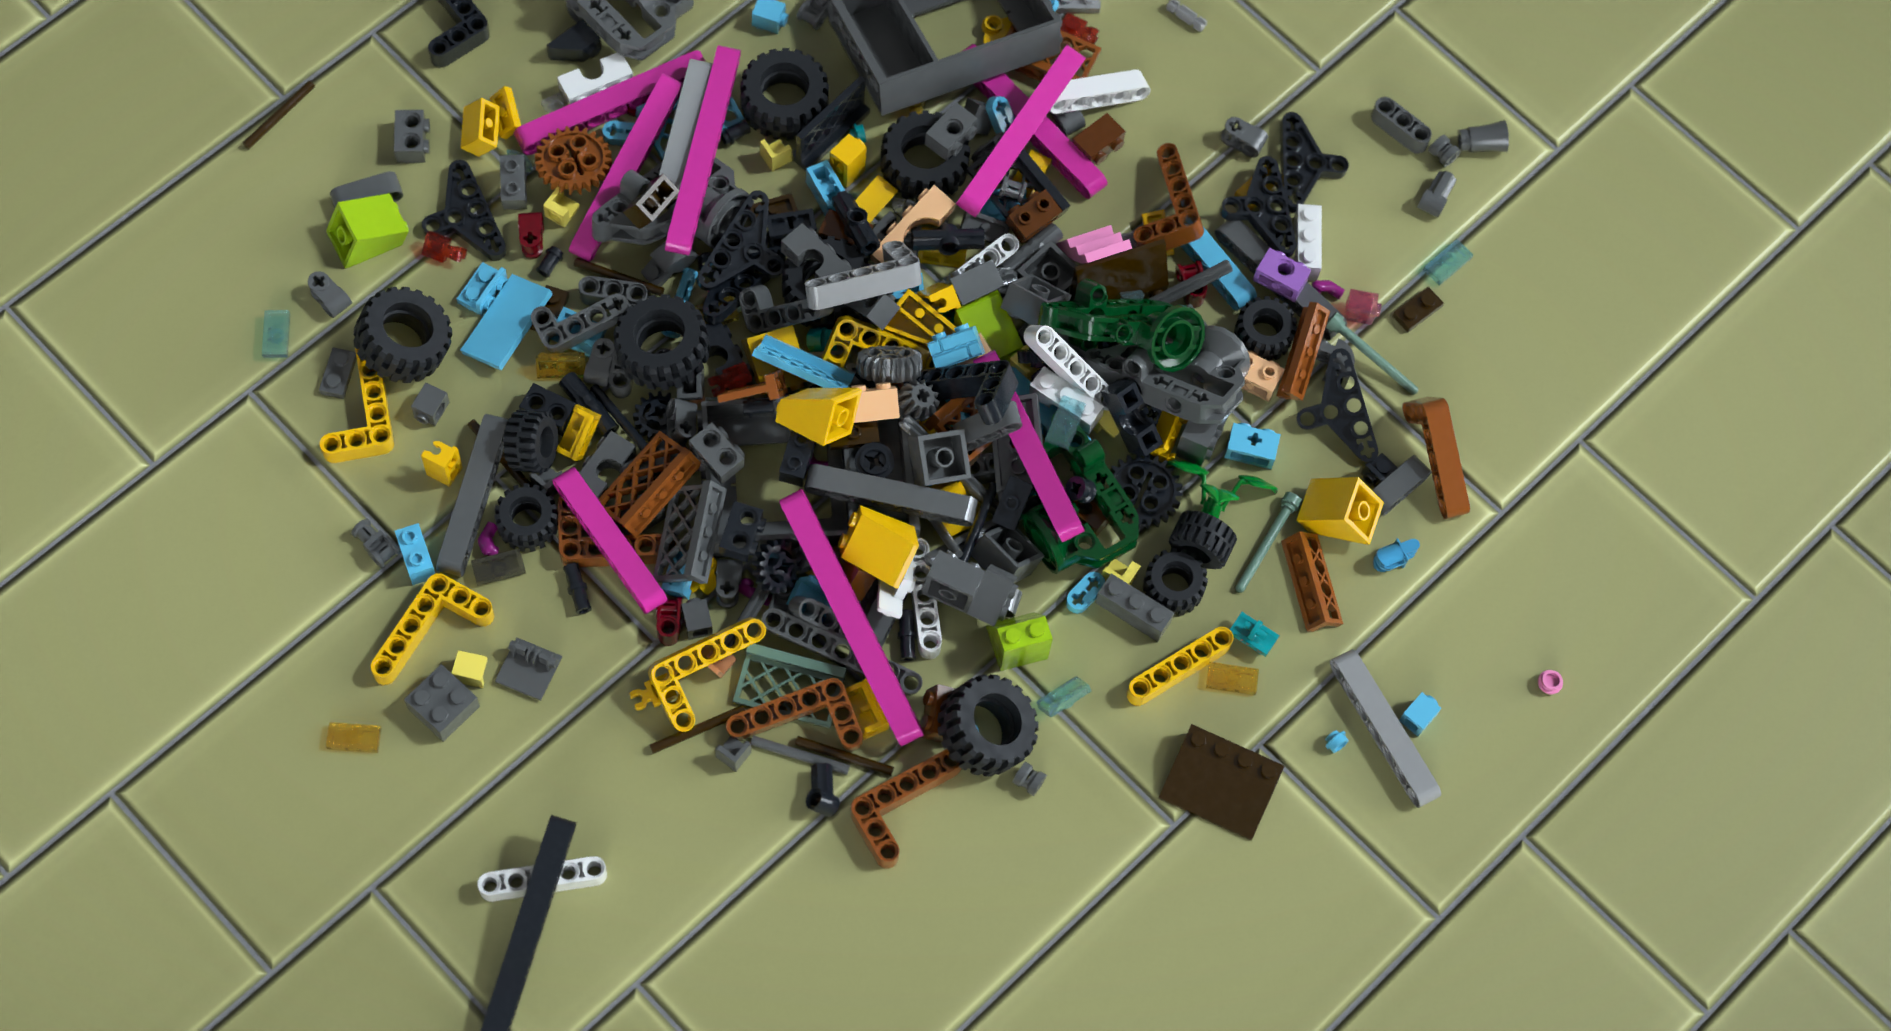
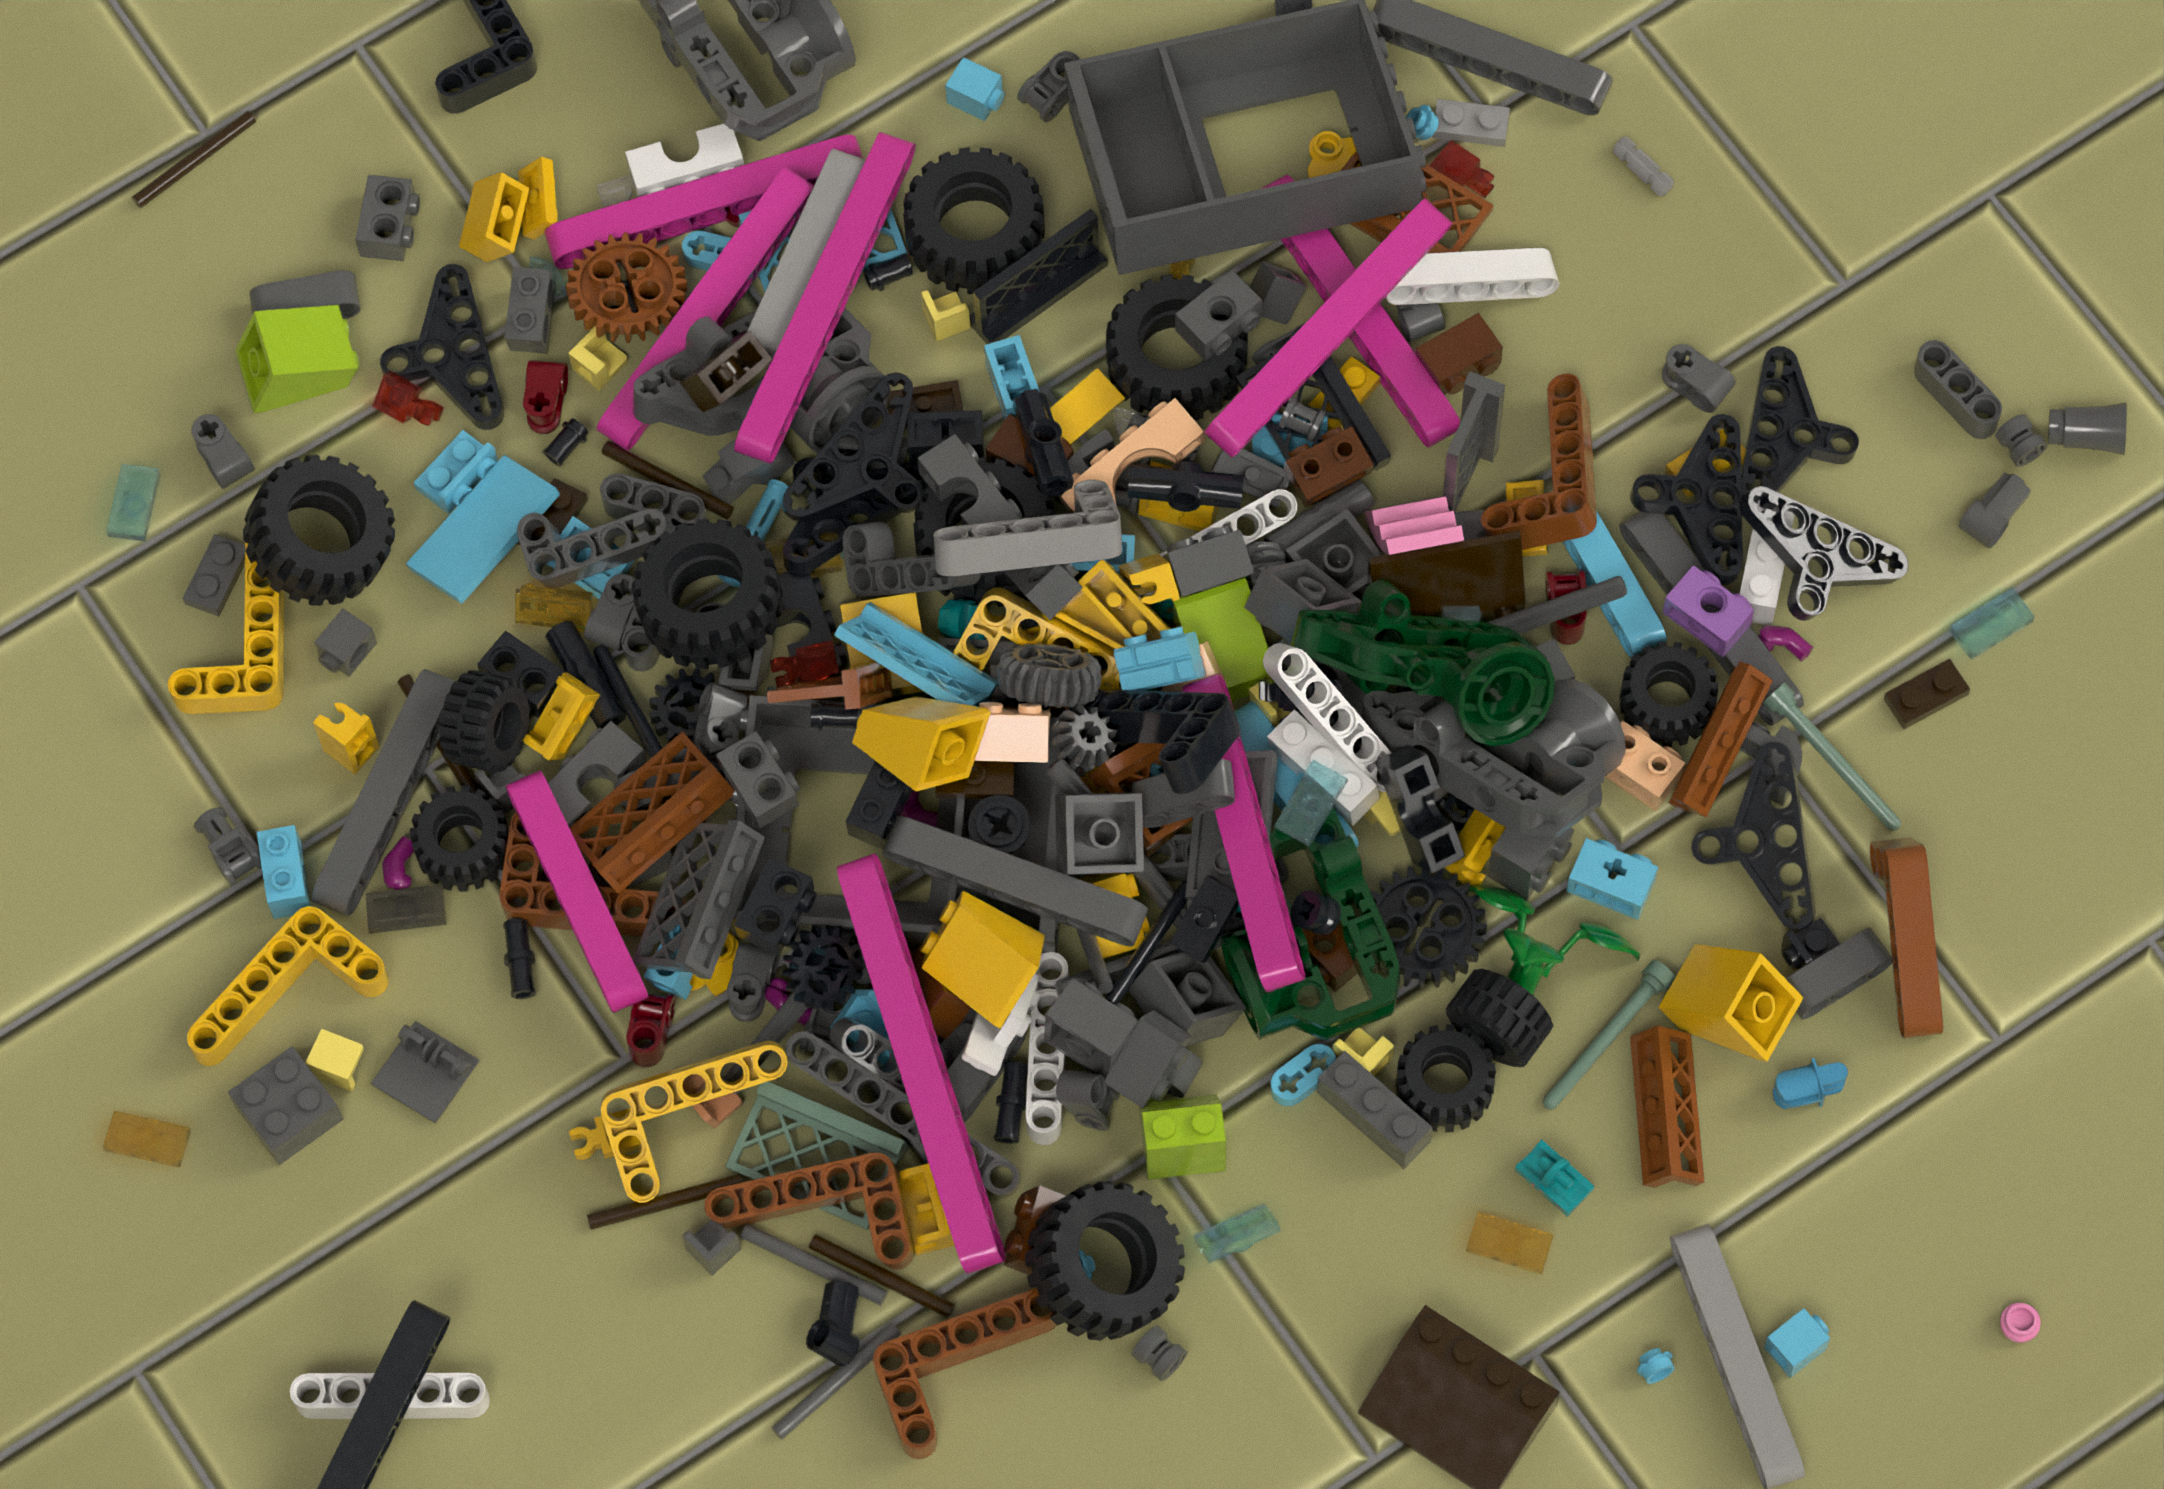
camera: 20 degrees right, 0 degrees up
black slope [547,19,602,62] -> none
dark grey brick [682,598,713,640] -> none
yellow brick [830,134,866,189] -> none
teal plate [850,123,867,143] -> none
medium azure beam [986,96,1015,134] -> none
yellow beam [1127,627,1234,706] -> none
clear pink brick [1344,289,1381,325] -> none
none -> dark grey bar [772,1323,901,1440]
none -> dark grey piece [1056,1069,1120,1131]
none -> dark grey fence [1443,371,1505,512]
none -> beam [1739,486,1908,621]

